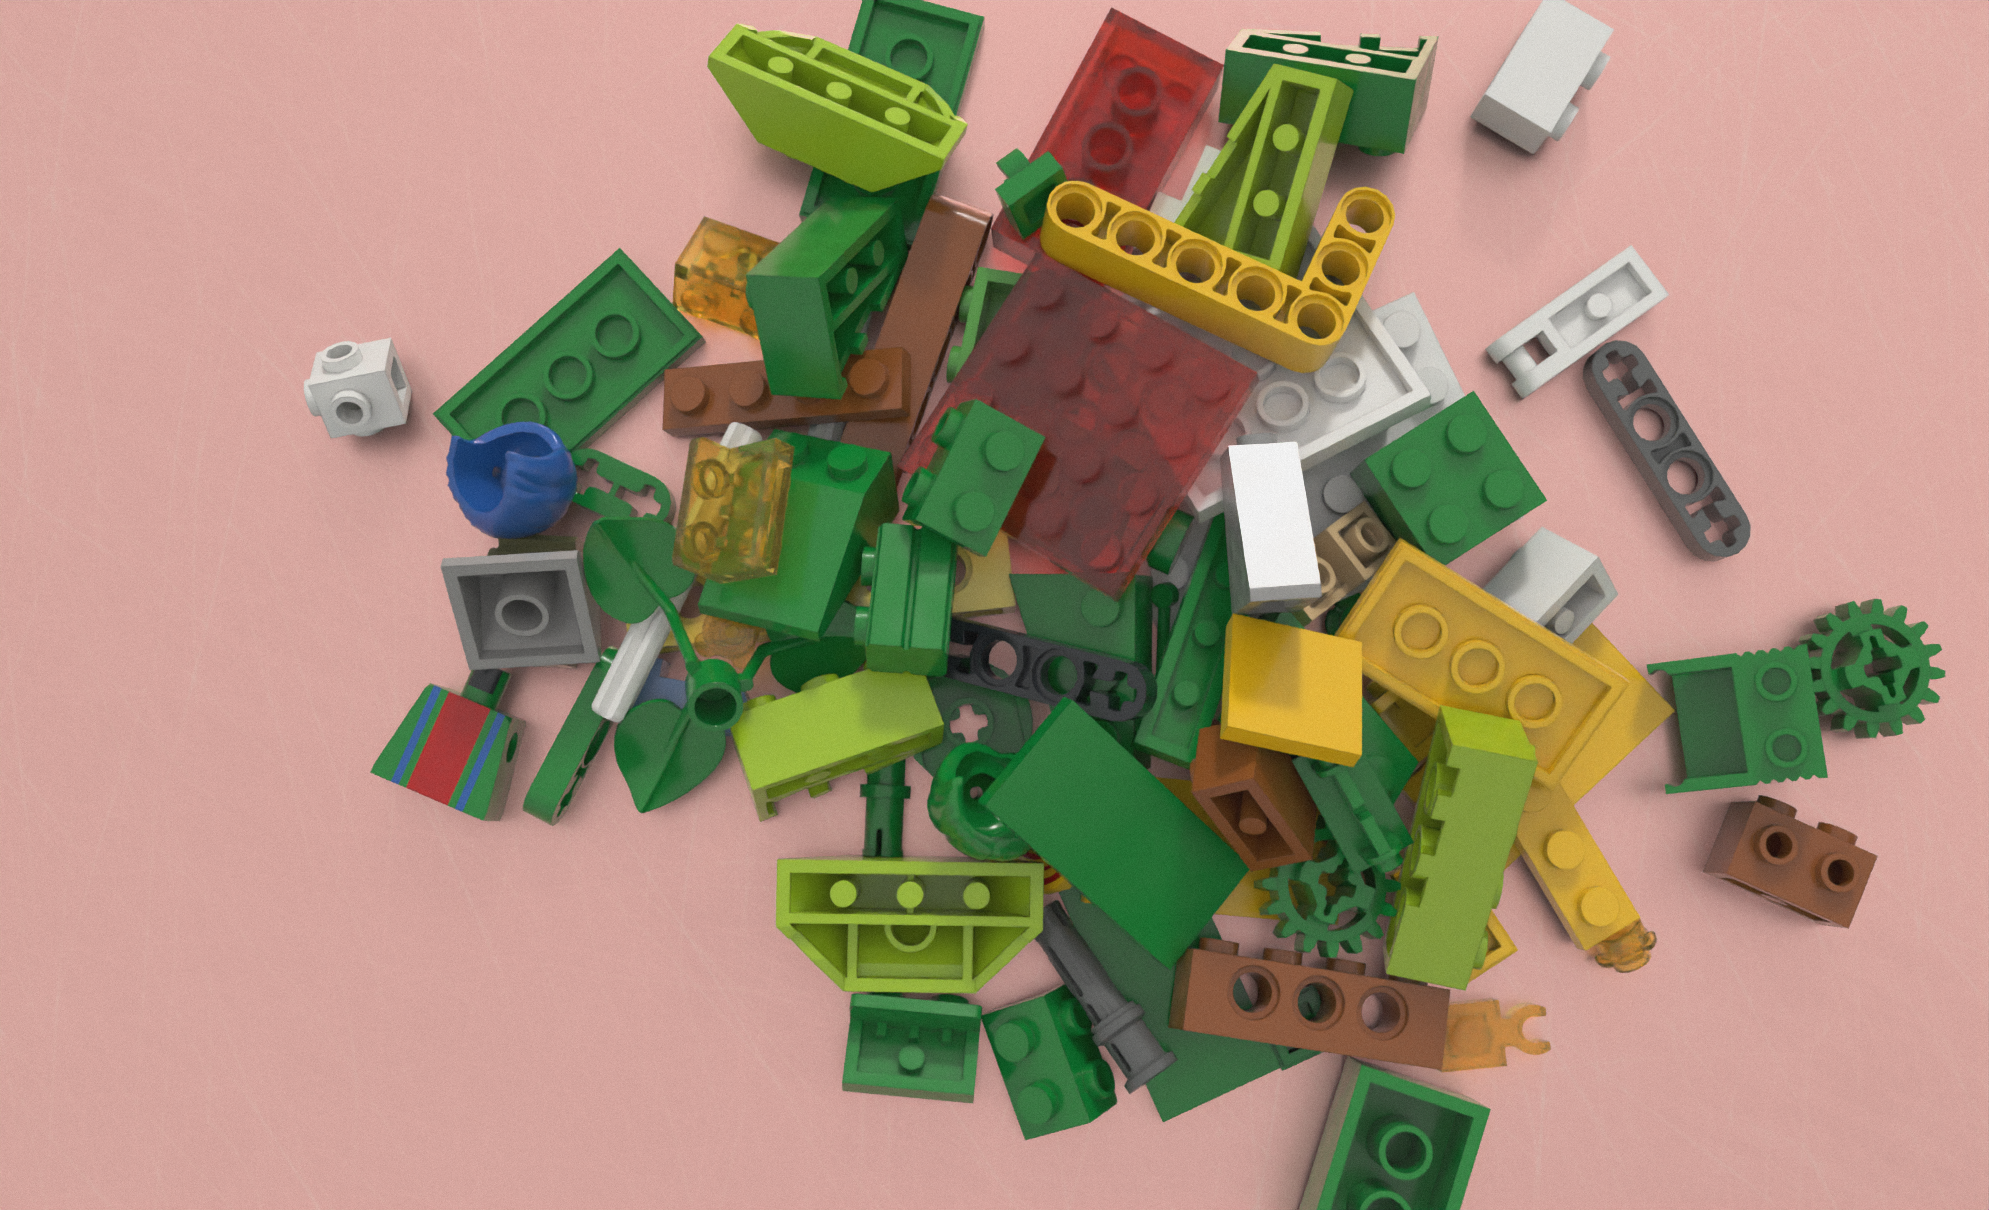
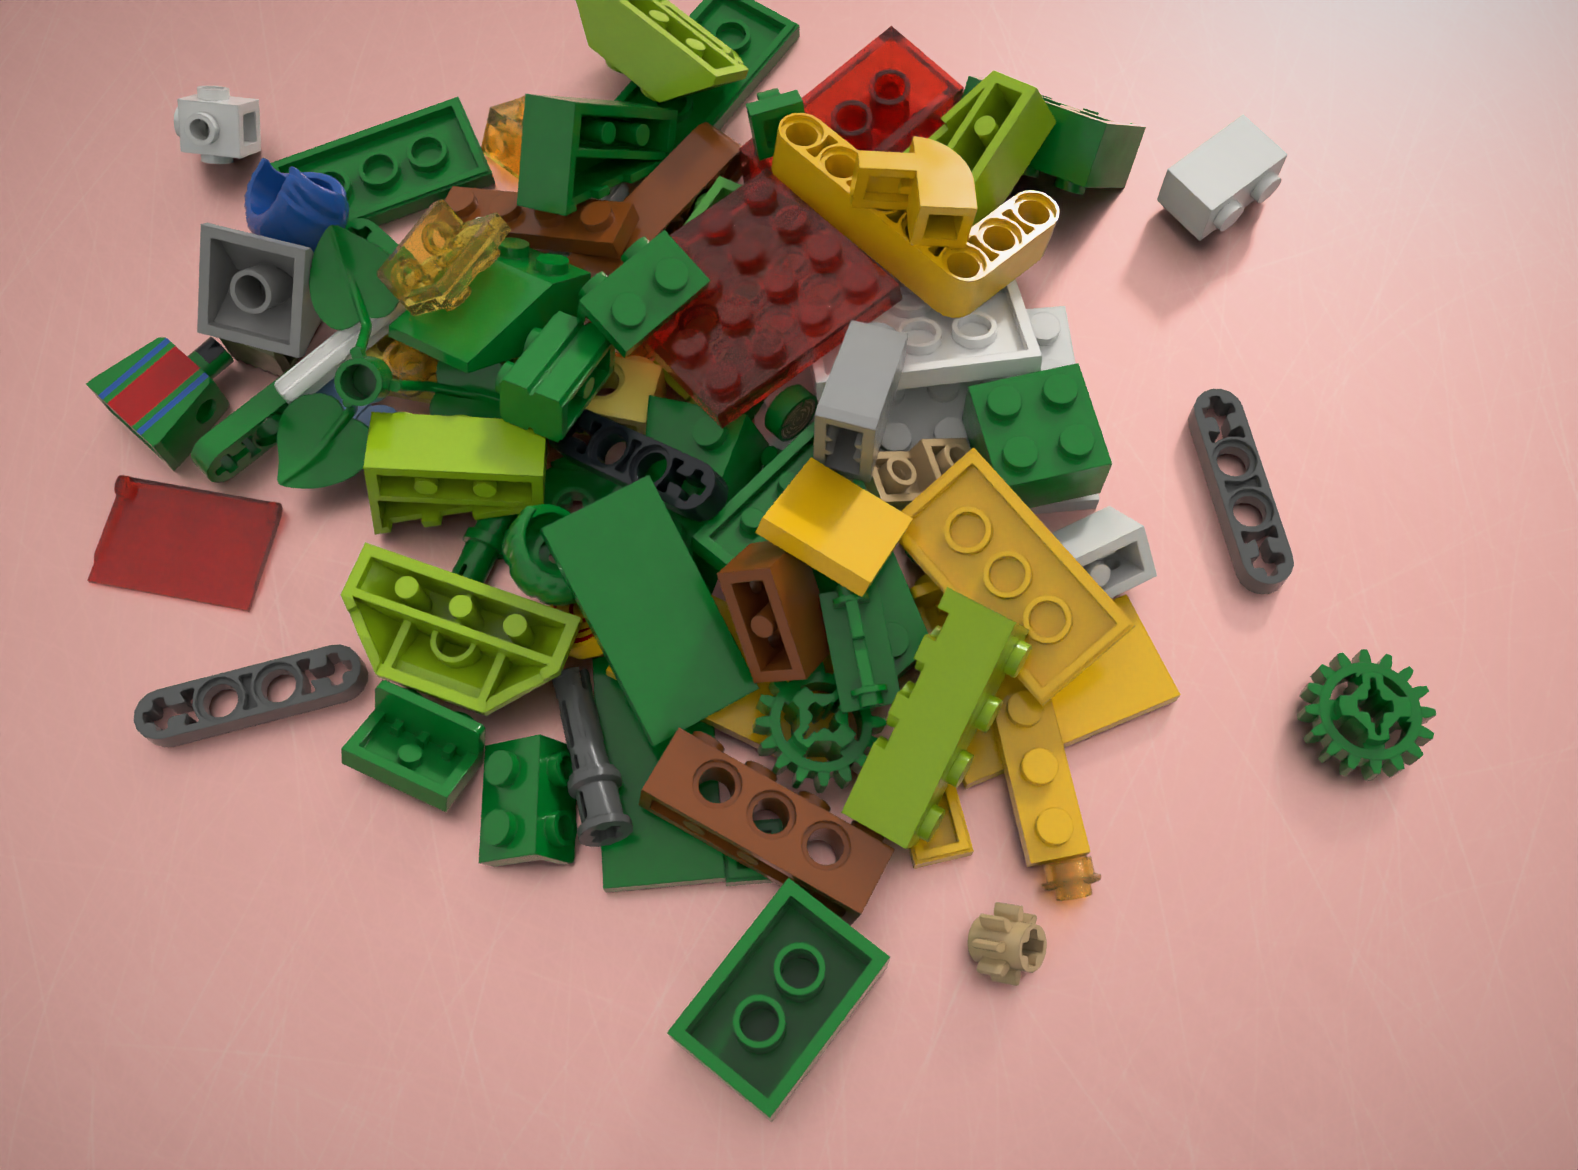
camera: 20 degrees right, 15 degrees down
clear yellow plate [1439,998,1551,1073] -> none
white plate [1485,245,1669,399] -> none
green piece [1647,644,1828,794] -> none
dark orange brick [1703,795,1878,929] -> none
none -> clear red piece [87,475,283,612]
none -> dark grey beam [134,644,368,747]
none -> yellow brick [849,136,978,248]
none -> tan gear [968,902,1047,986]

